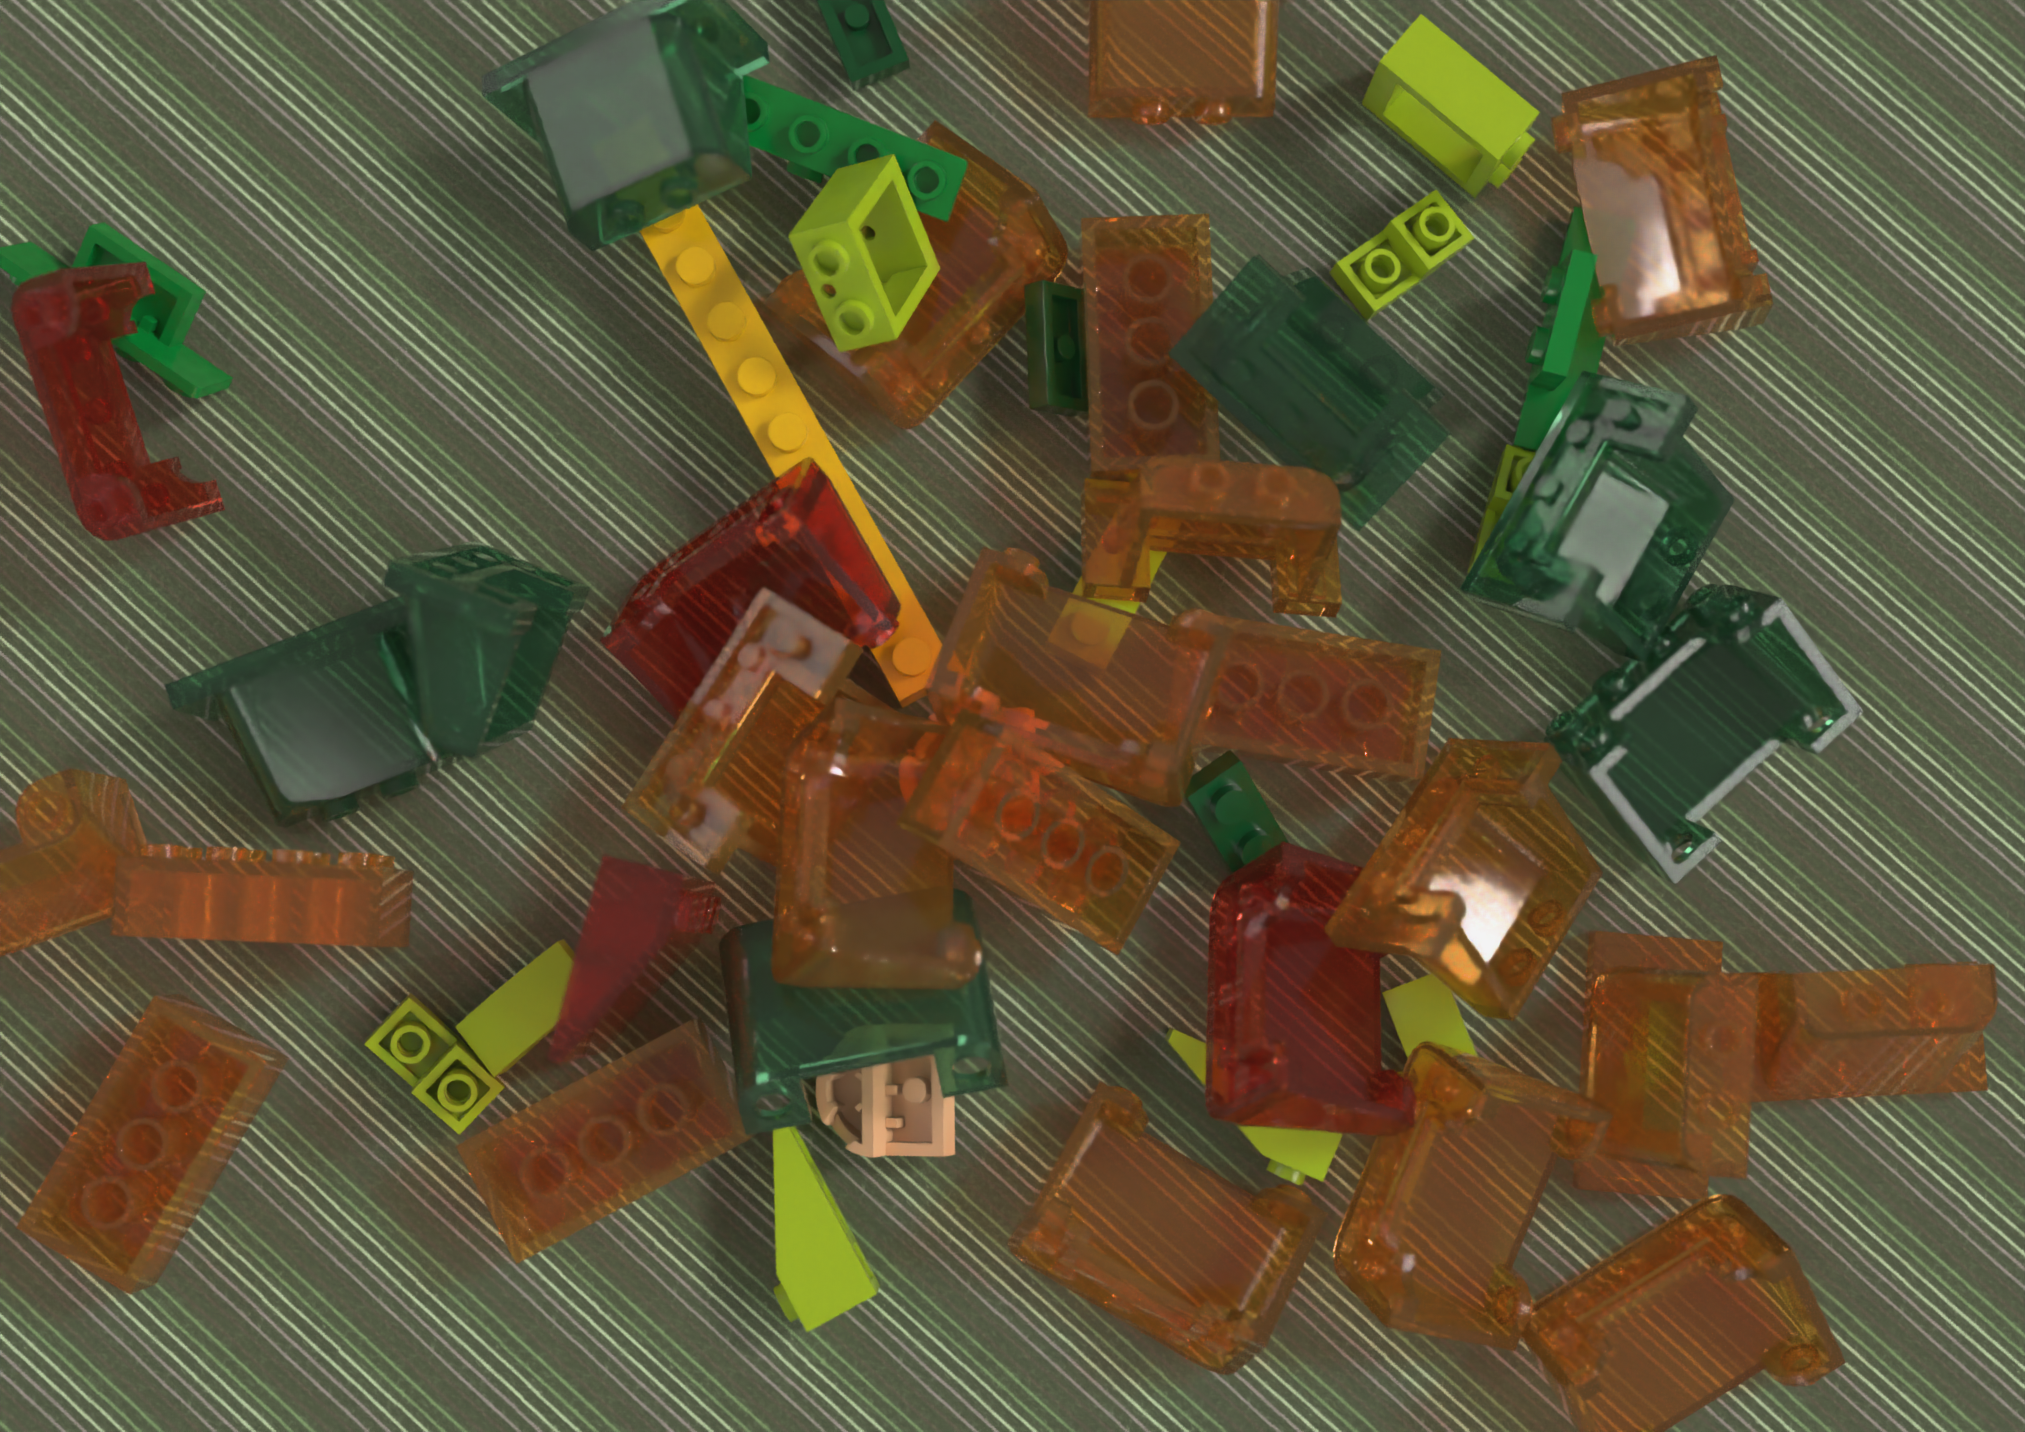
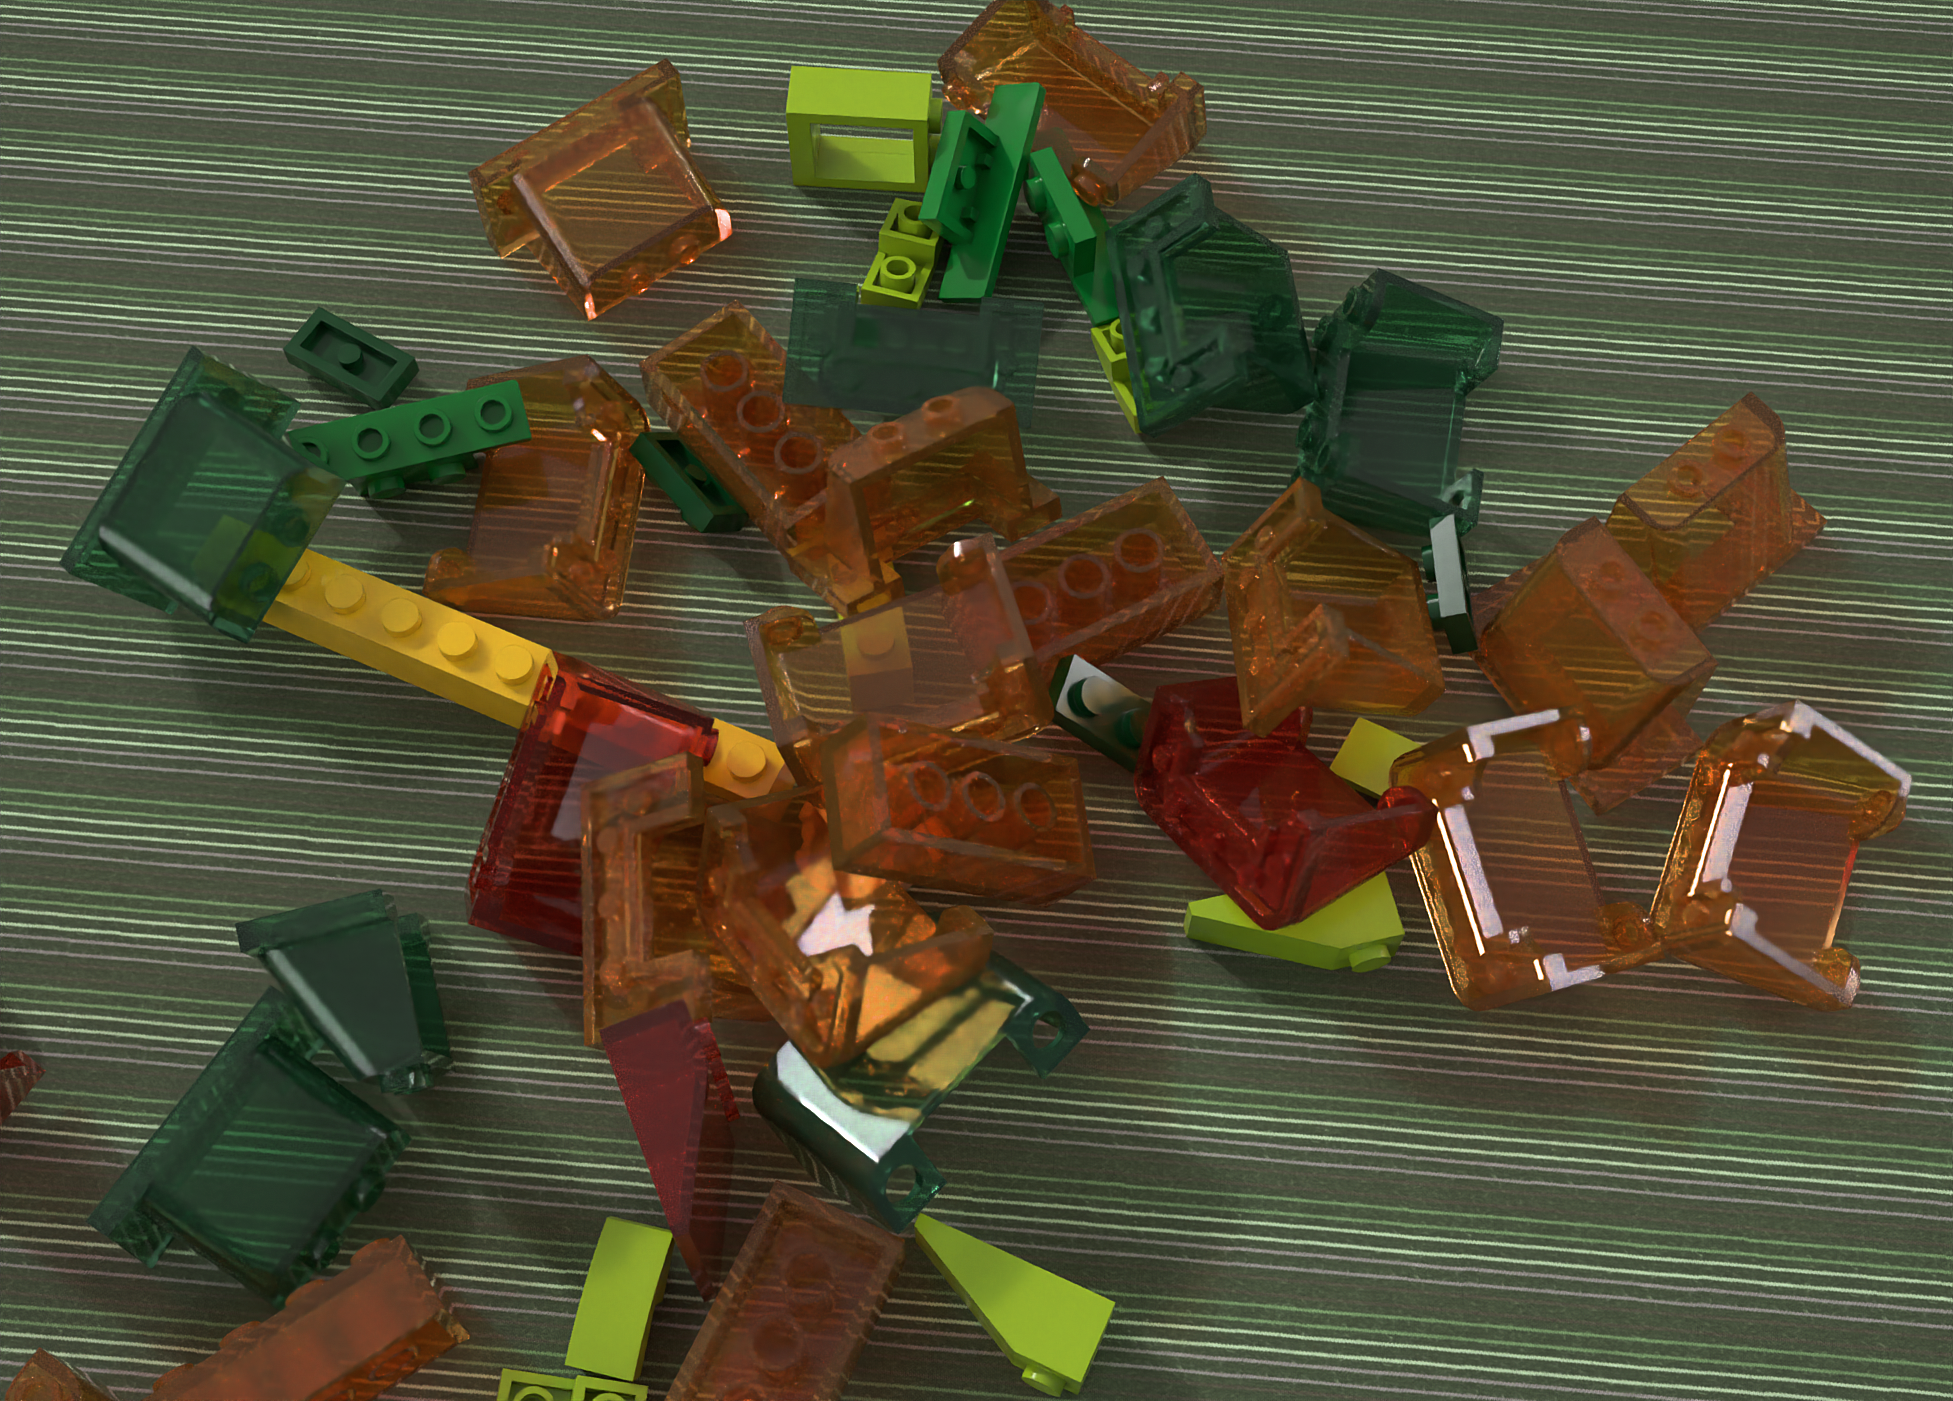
camera: 35 degrees left, 20 degrees down
lime window [788,154,940,352] -> none
light nougat slope [816,1024,955,1158] -> none
clear orange windscreen [1007,1081,1327,1375] -> none
none -> green bracket [918,82,1046,303]
none -> dark green plate [1421,514,1478,655]

